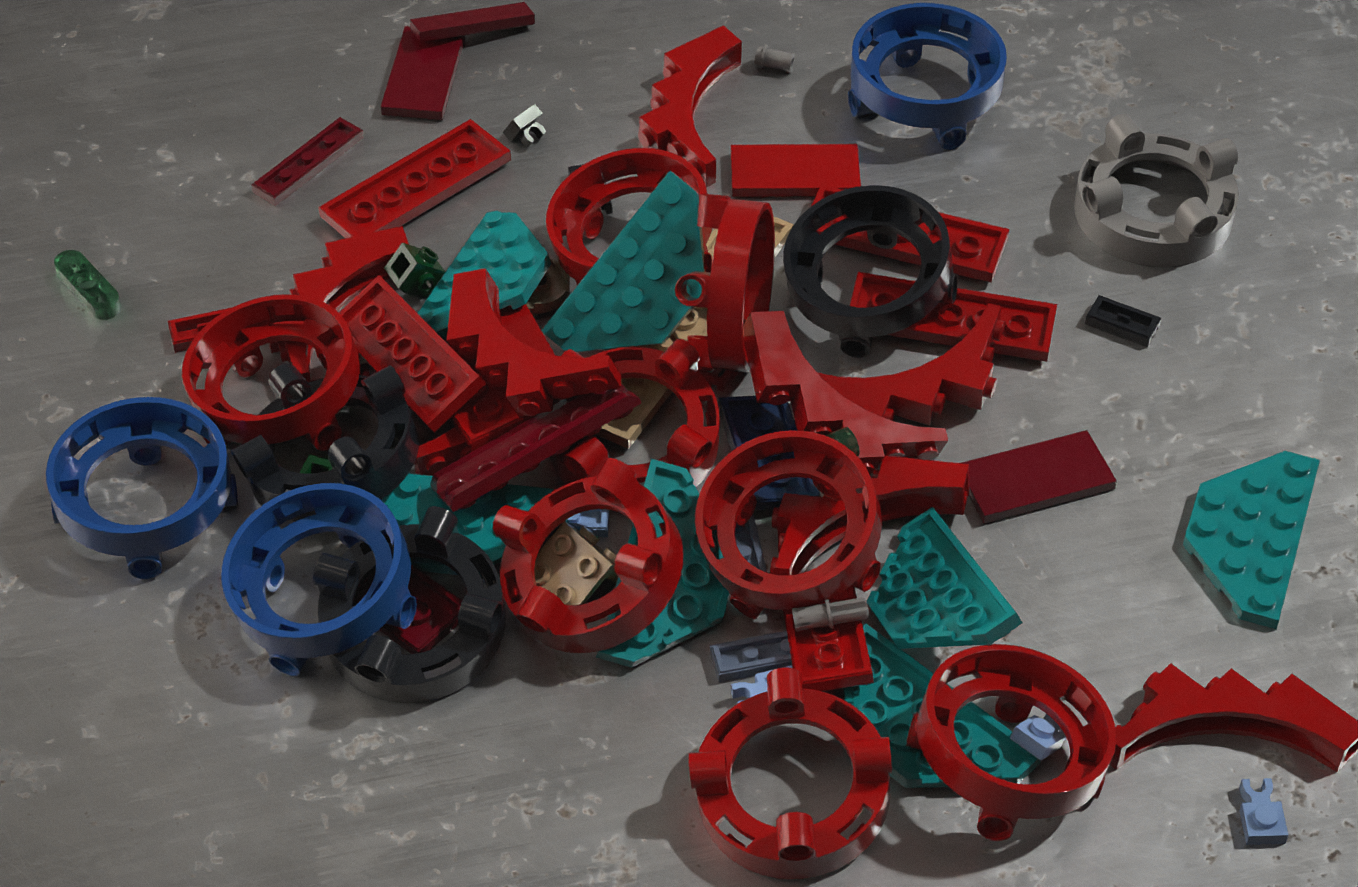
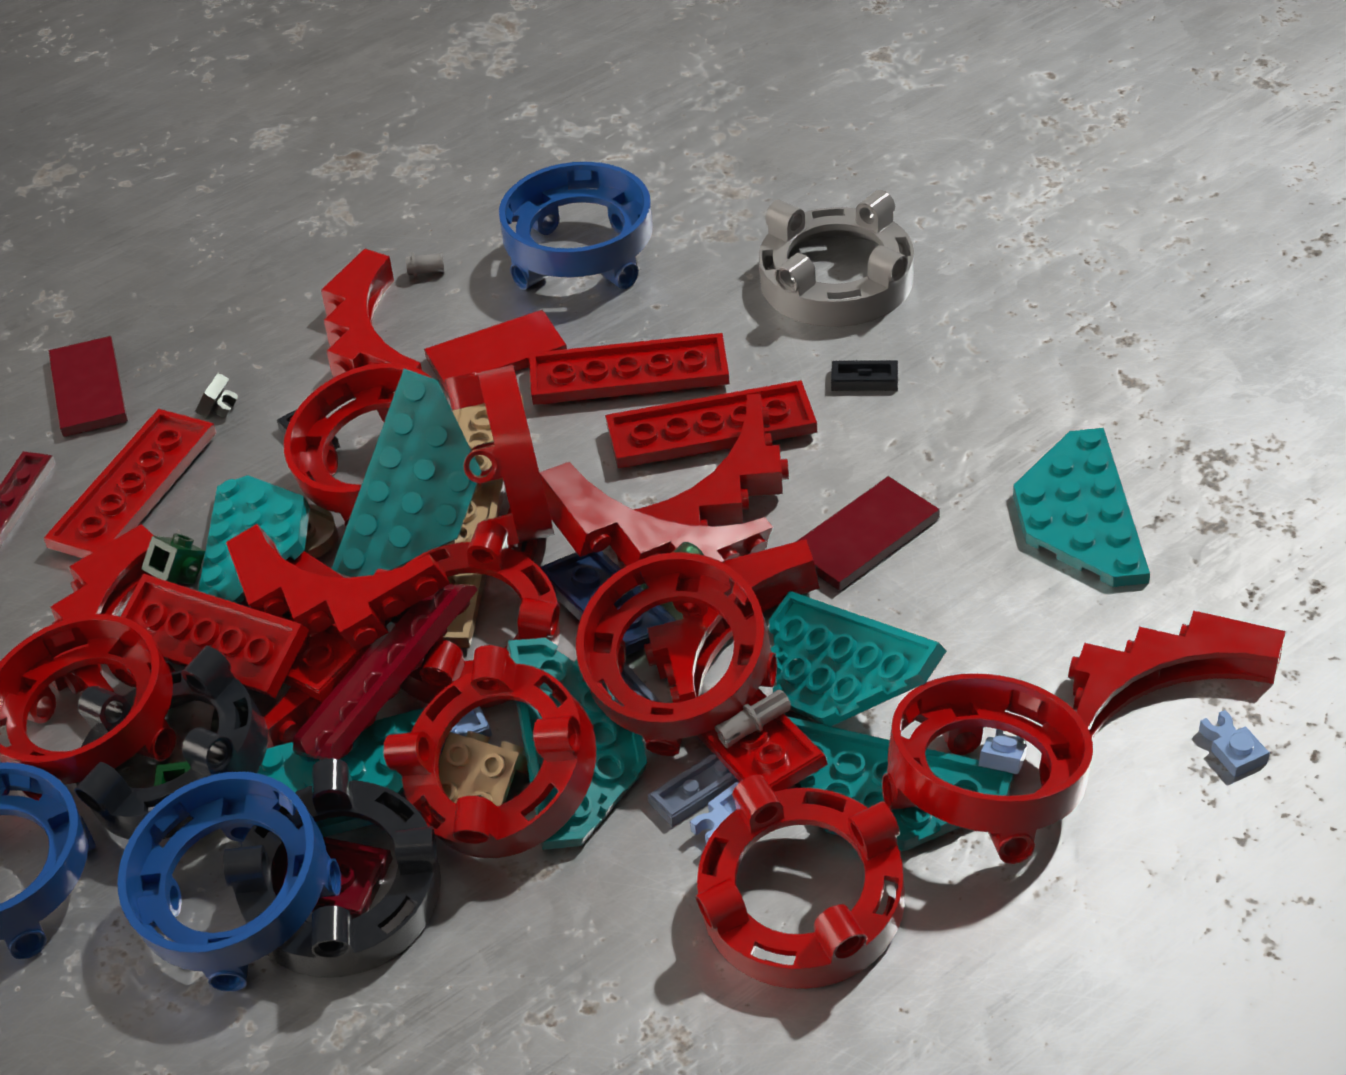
camera: 20 degrees left, 5 degrees down
dark red tile [410,2,535,42] -> none
black piece [783,185,958,358] -> none

